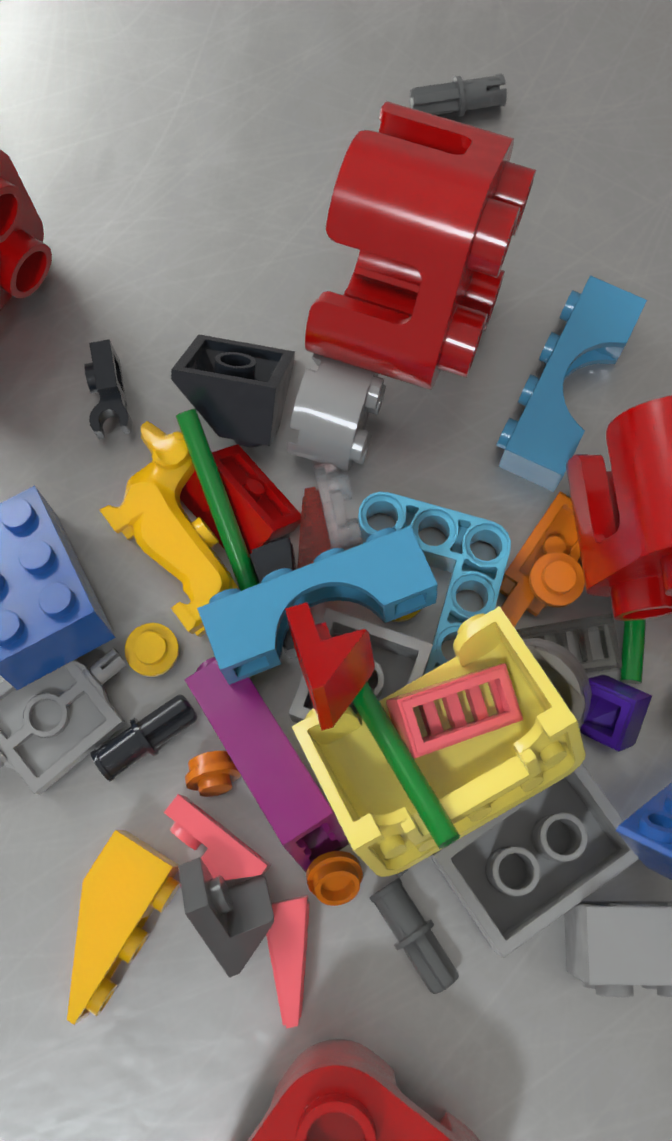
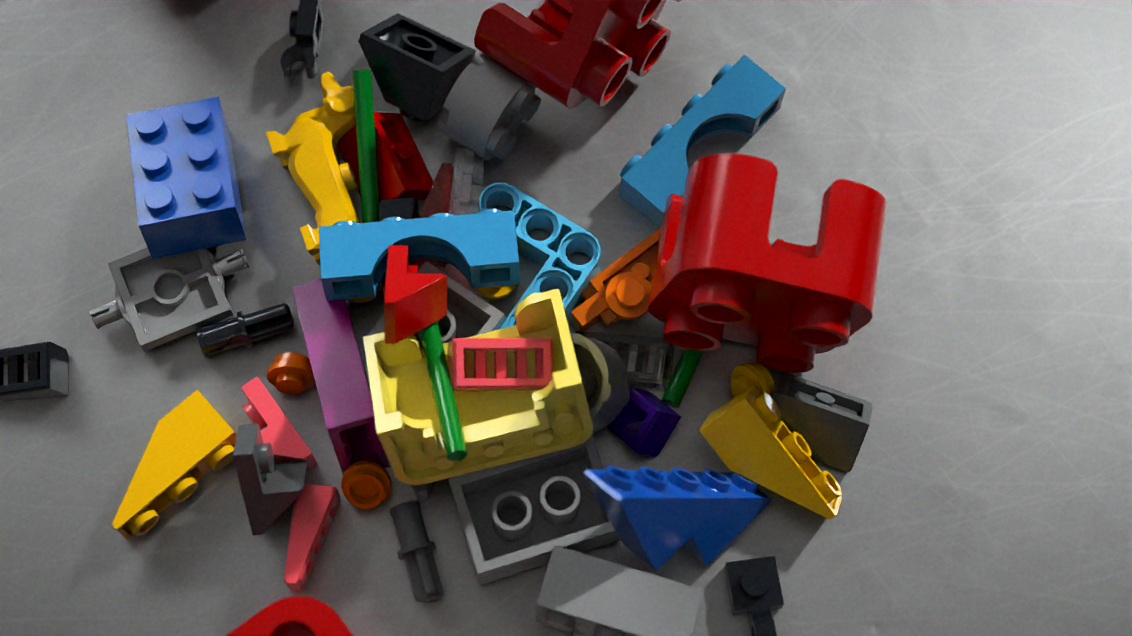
camera: 10 degrees right, 5 degrees down
yellow plate [125,623,179,677] -> none

